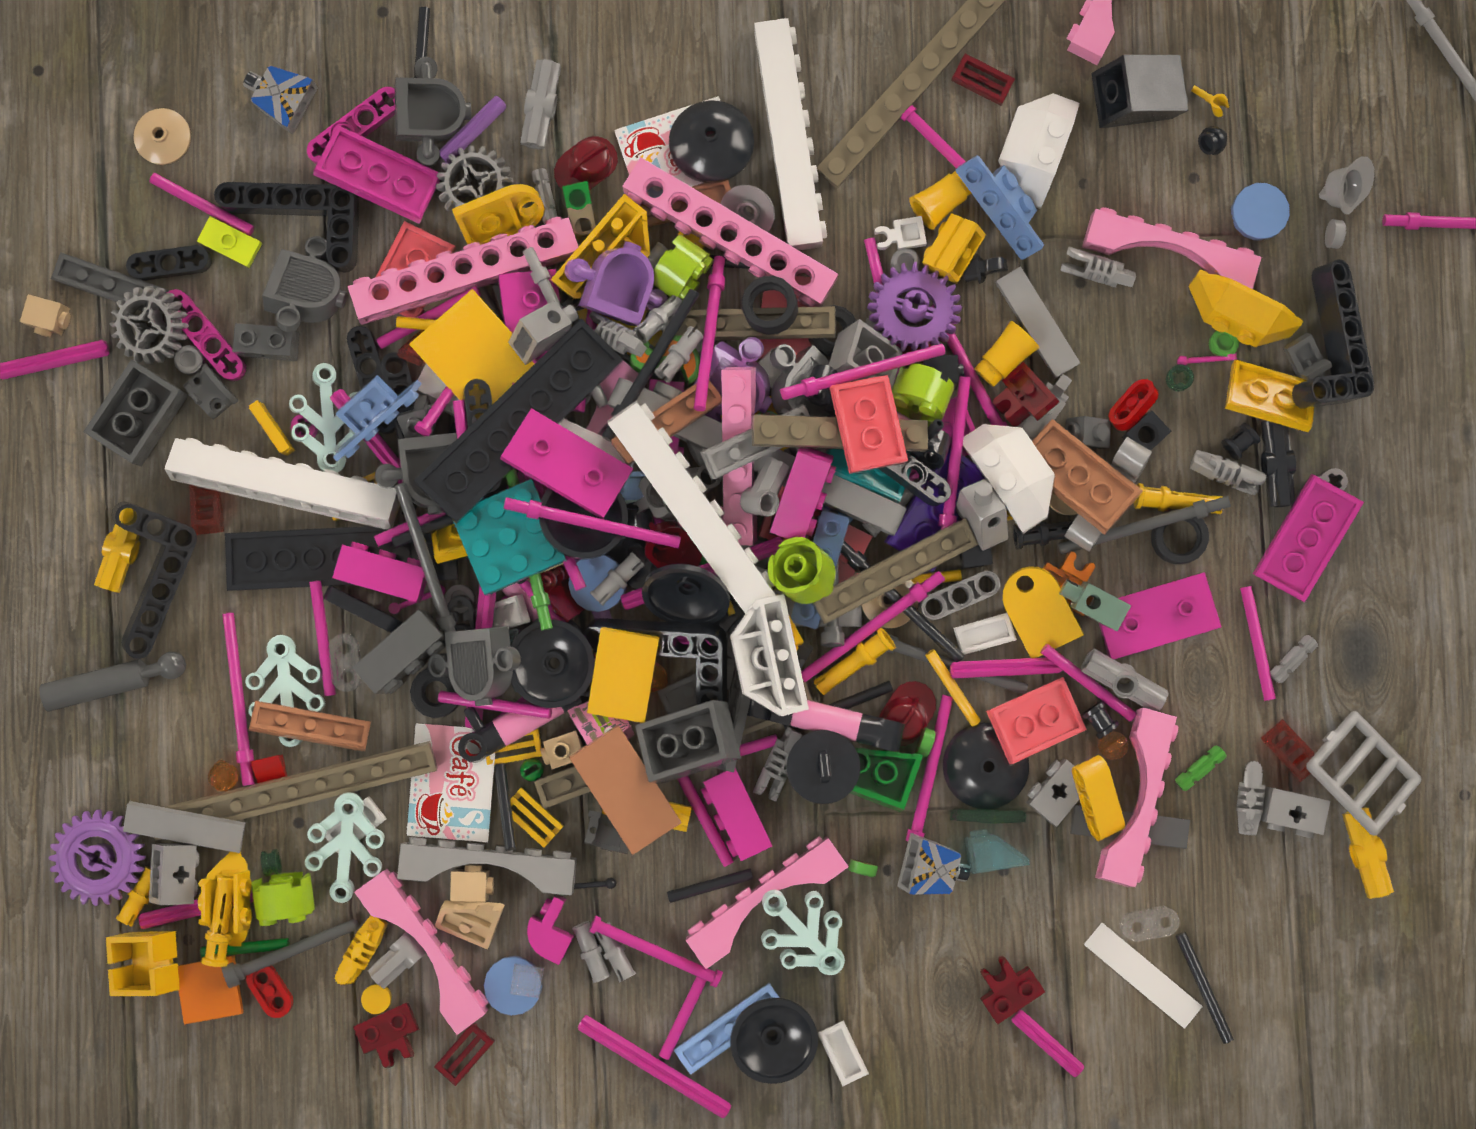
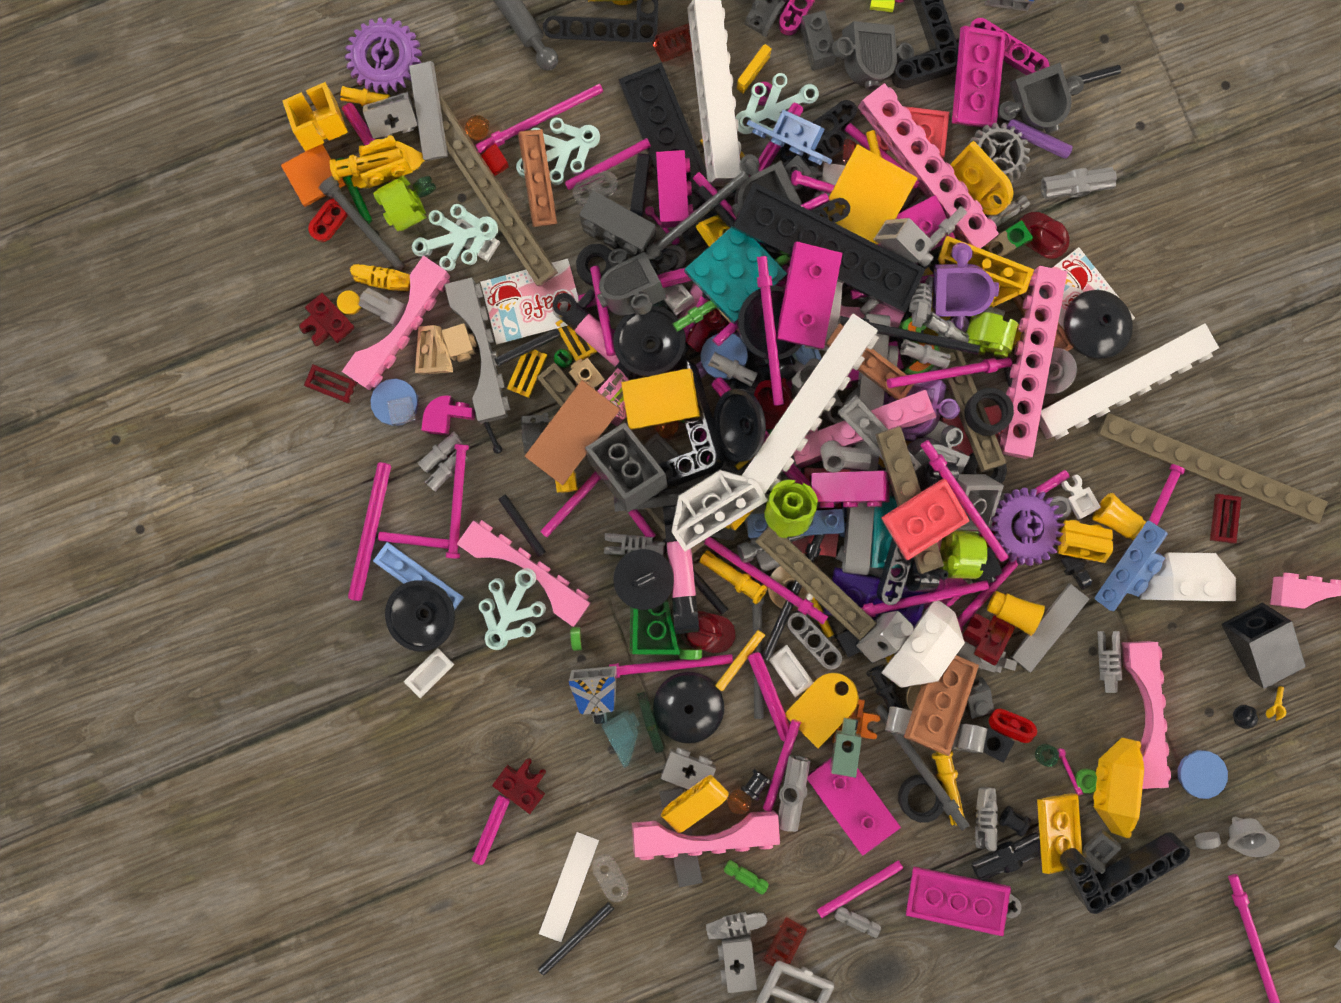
camera: 70 degrees right, 0 degrees up
dark pink brick [701,767,772,861] -> none
coral tile [986,677,1087,765] -> none

